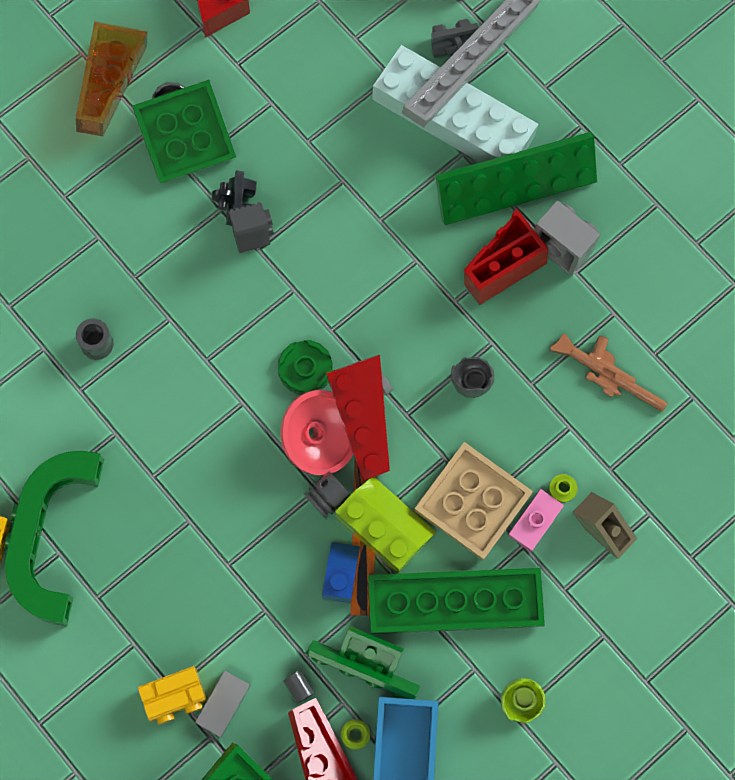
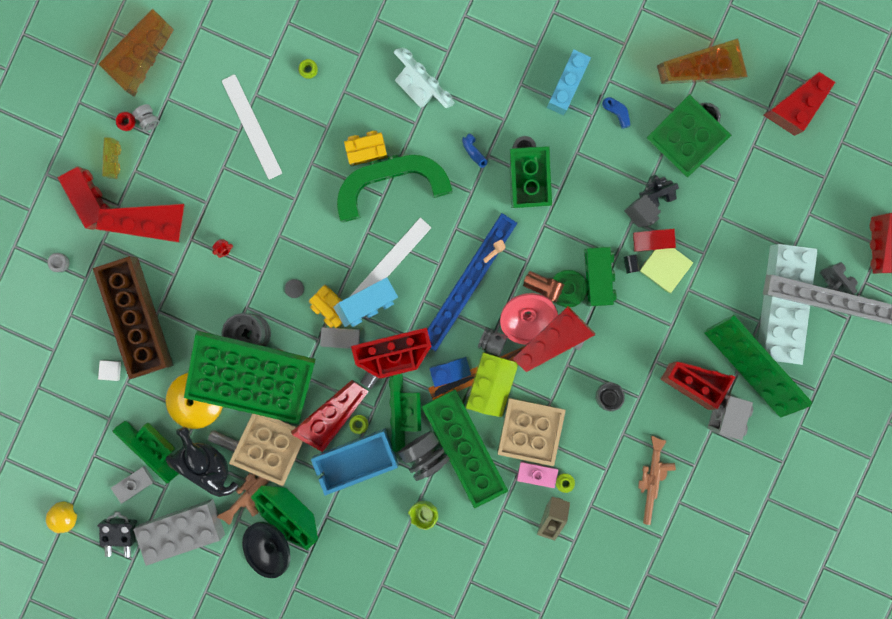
camera: 75 degrees right, 15 degrees up
none -> dark grey piece [285,279,304,298]
none -> medium azure brick [333,277,398,327]
none -> white sticker [349,218,431,297]
none -> red wedge [351,328,431,379]
none -> dark grey wheel [398,431,450,481]
none -> blue tile [427,213,517,352]
none -> blue arm [462,133,488,168]
none -> light nougat hand [483,240,506,263]
none -> green slope [510,146,552,208]
none -> copper piece [523,271,564,302]
none -> medium azure brick [547,49,591,116]
none -> green brick [584,247,617,306]
none -> blue arm [602,97,631,129]
none -> black hinge [623,254,640,274]
none -> red slope [633,229,676,252]
none -> yellowish green tile [640,248,693,293]

